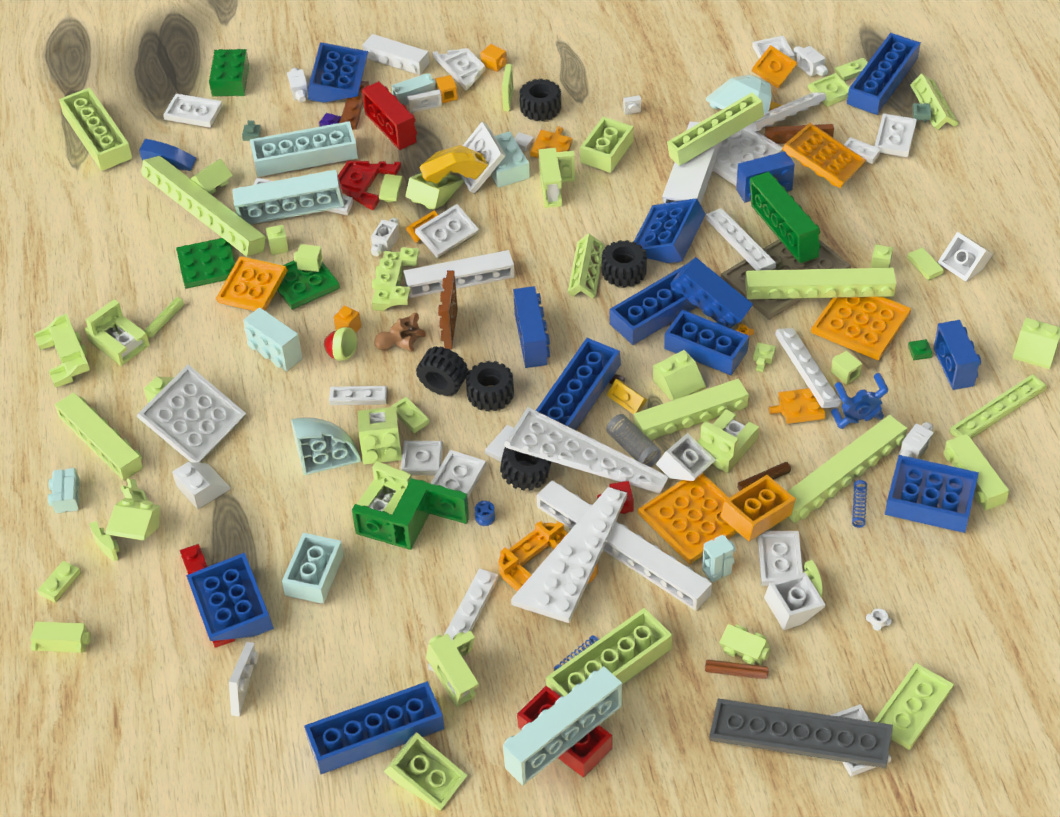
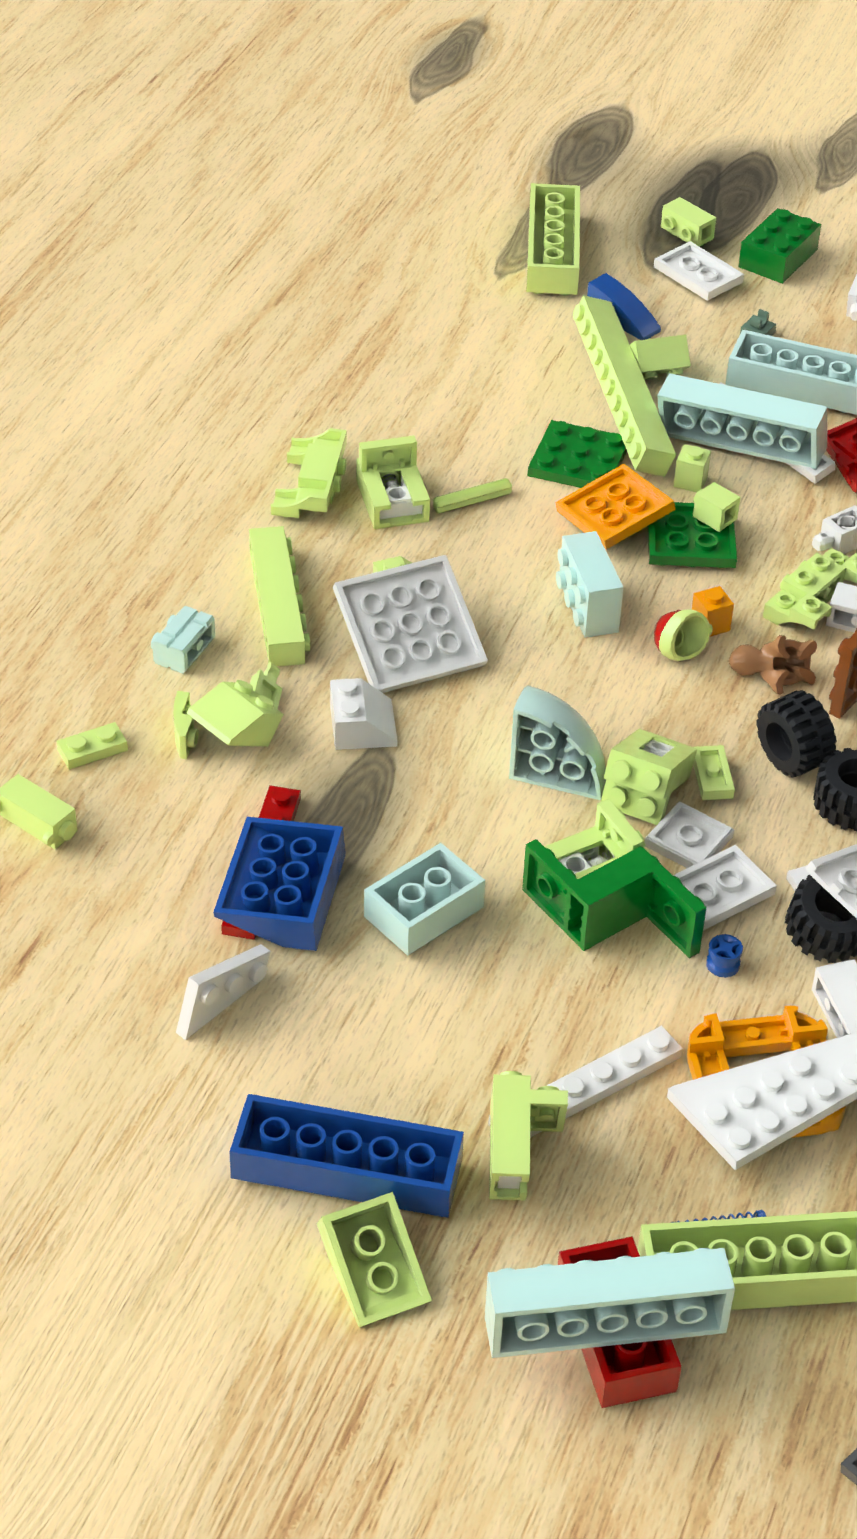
camera: 30 degrees right, 5 degrees down
white tile [329,386,388,405] -> none
none -> yellowish green brick [661,197,716,247]

